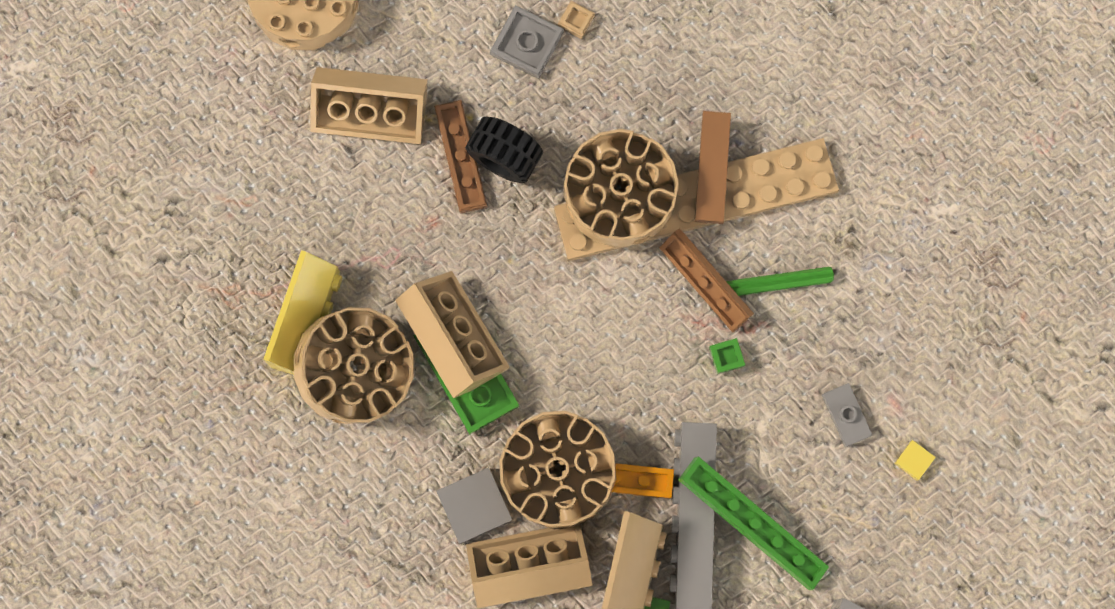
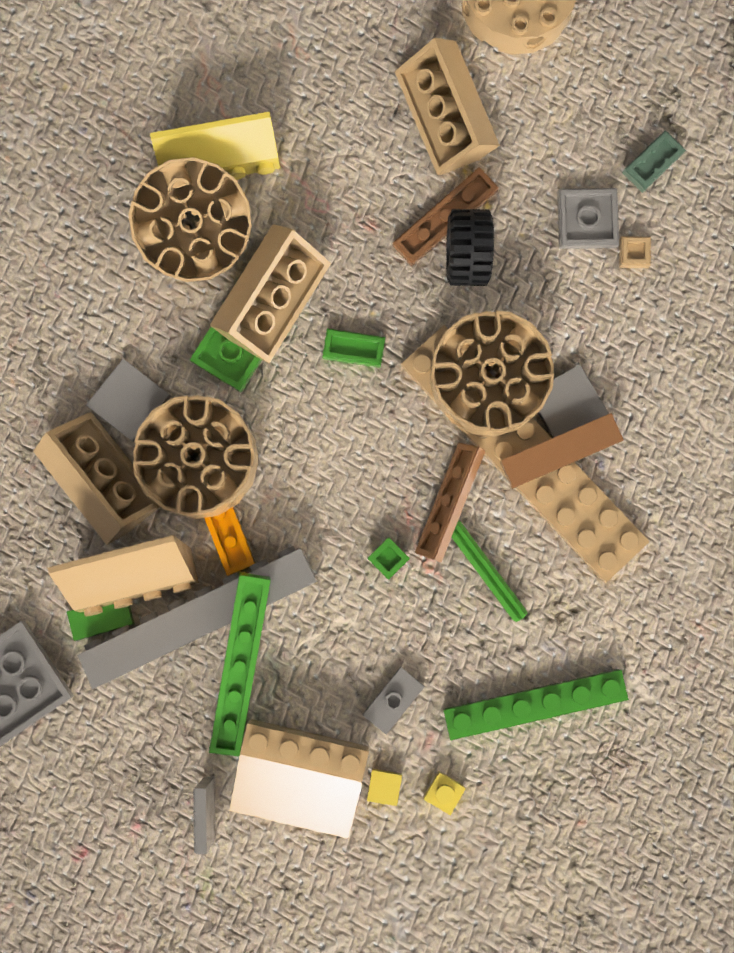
camera: 65 degrees right, 5 degrees up
none -> slope [229,719,369,838]
none -> bright green tile [322,328,385,368]
none -> light yellow plate [423,771,466,816]
none -> bright green plate [443,669,629,741]
none -> light grey tile [538,364,609,438]

